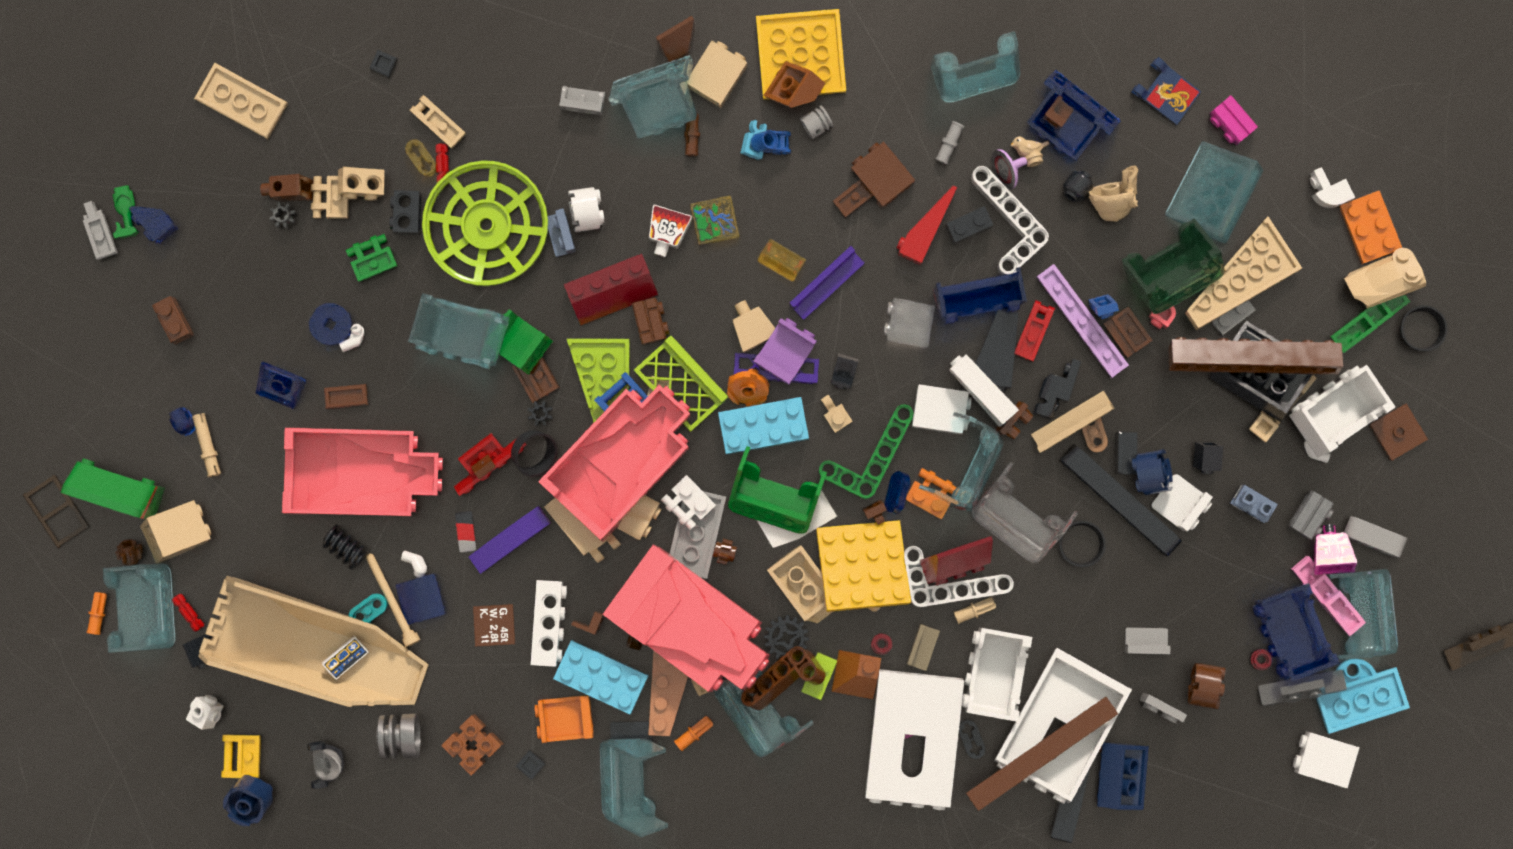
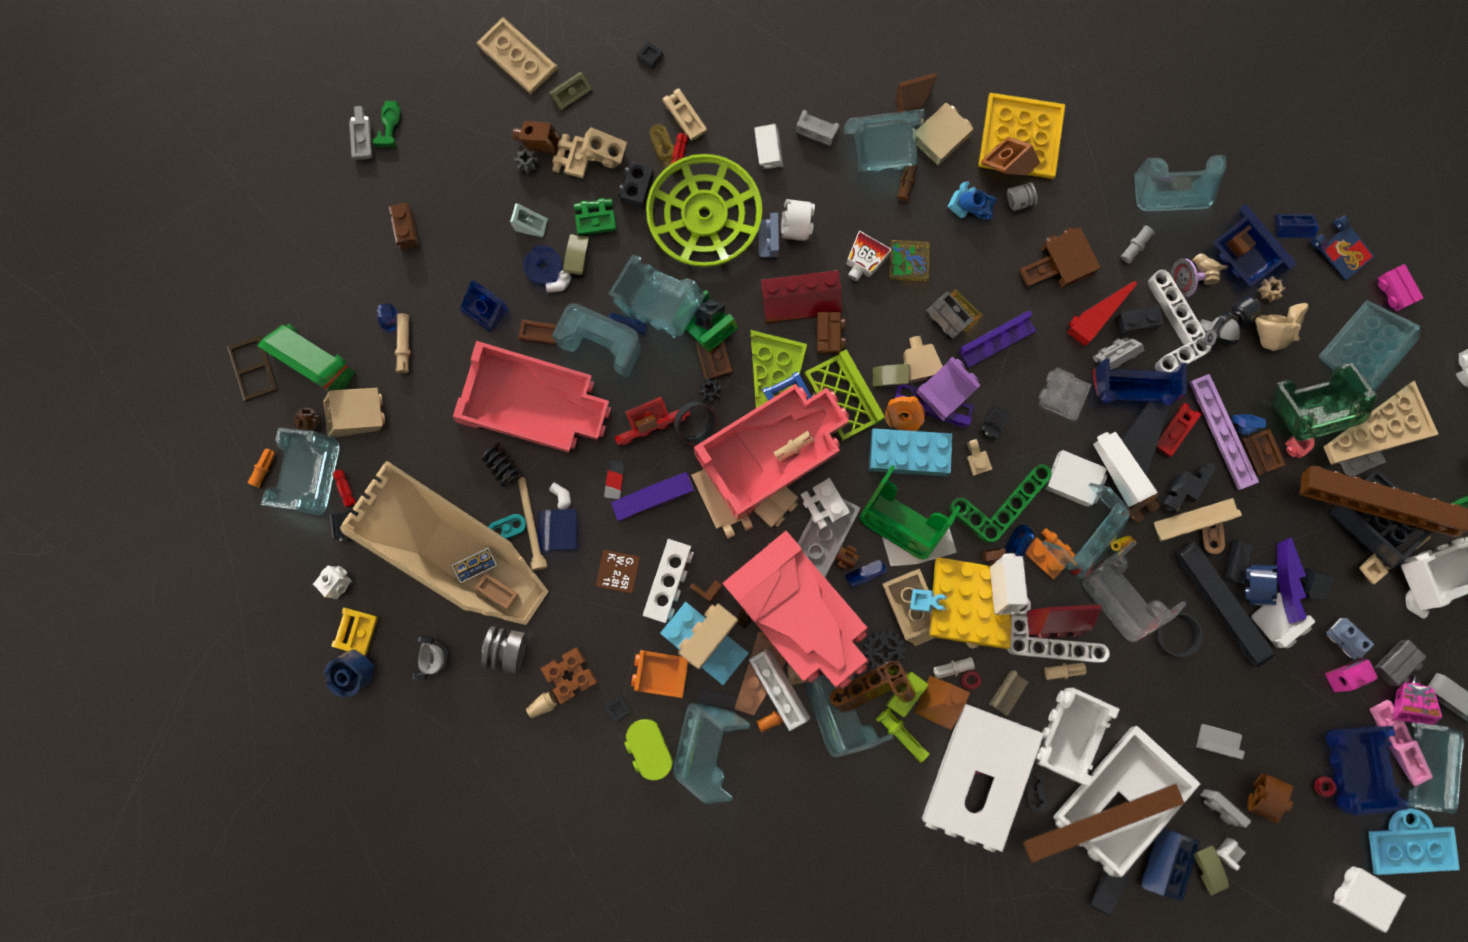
camera: 10 degrees right, 5 degrees down
clear blue slope [129,206,179,244] -> none
dark grey bracket [1258,670,1347,706] -> none
none -> medium nougat tile [474,572,519,611]
none -> light aqua slope [511,203,548,237]
none -> tan cone [526,692,558,718]
none -> olive slope [549,72,592,110]
none -> clear light blue windscreen [552,303,641,378]
none -> olive slope [563,234,589,275]
none -> clear blue axle [607,313,647,334]
none -> lime brick [625,719,673,780]
none -> tan piece [679,604,738,669]
none -> black bracket [695,298,725,330]
none -> white slope [749,648,810,731]
none -> white hinge [755,124,783,169]
none -> tan pin [774,430,814,462]
none -> clear blue slope [845,560,888,589]
none -> olive slope [872,364,910,387]
none -> lime pin [876,707,929,763]
none -> medium azure plate [910,589,948,612]
none -> flat silver brick [927,291,974,339]
none -> white axle [933,657,975,679]
none -> white brick [990,554,1028,615]
none -> light grey plate [1093,337,1145,370]
none -> light orange arm [1111,535,1137,551]
none -> olive slope [1193,845,1229,896]
none -> cap [1199,313,1240,346]
none -> white panel [1216,838,1245,870]
none -> tan gear [1258,276,1285,302]
none -> clear blue slope [1275,214,1319,238]
none -> dark purple slope [1277,538,1307,624]
none -> dark pink torso [1325,658,1378,692]

